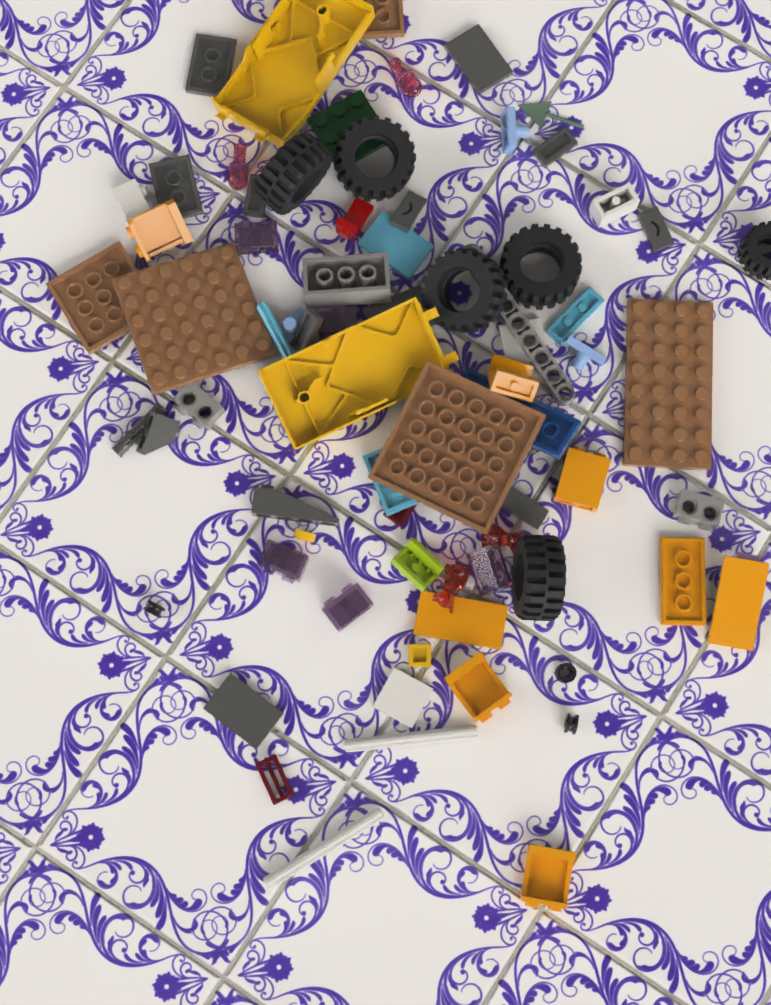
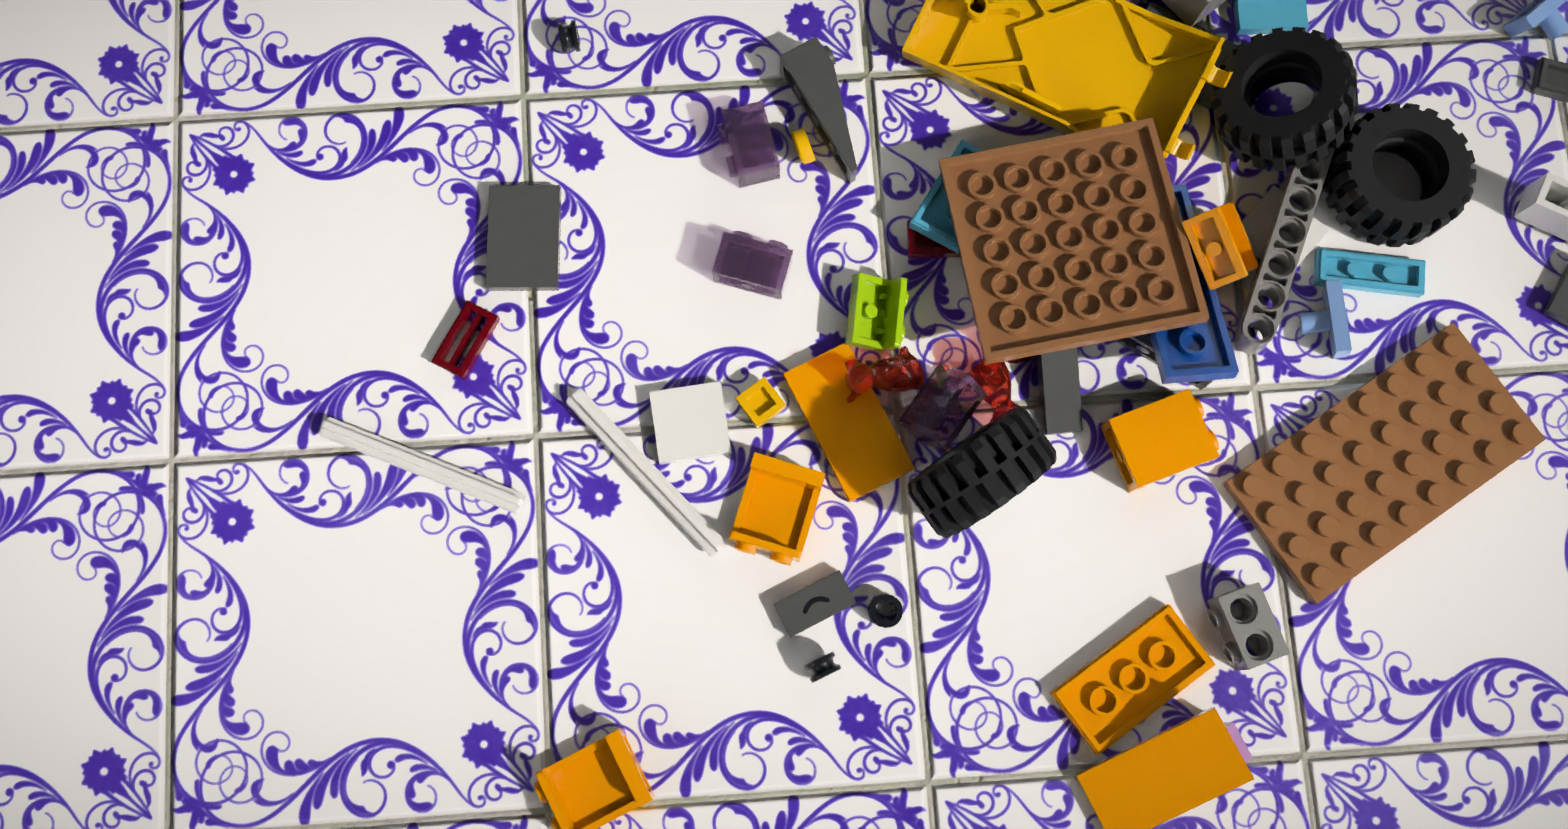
camera: 50 degrees right, 0 degrees up
none -> dark grey tile [773,570,857,638]

